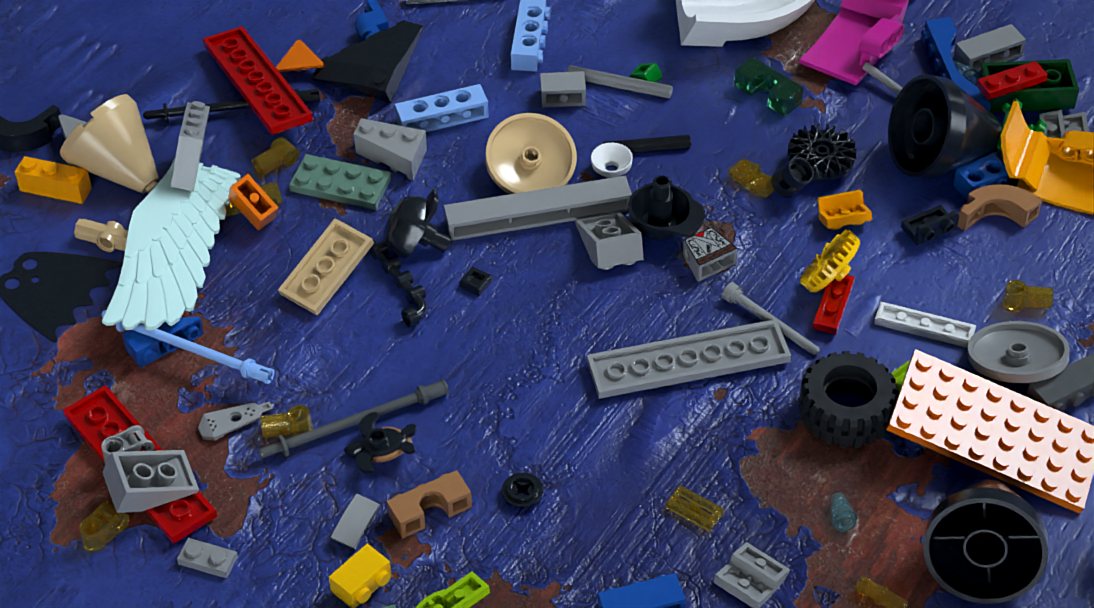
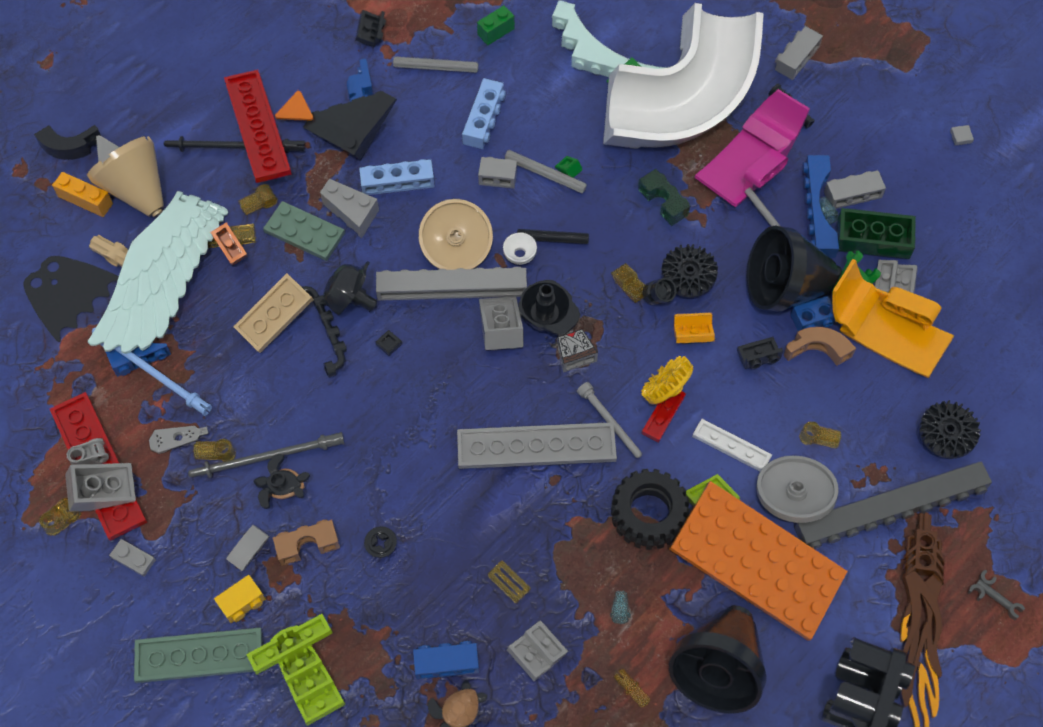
camera: 10 degrees right, 15 degrees up
light grey arch [170,101,210,191] -> none
red plate [977,61,1048,100] -> none

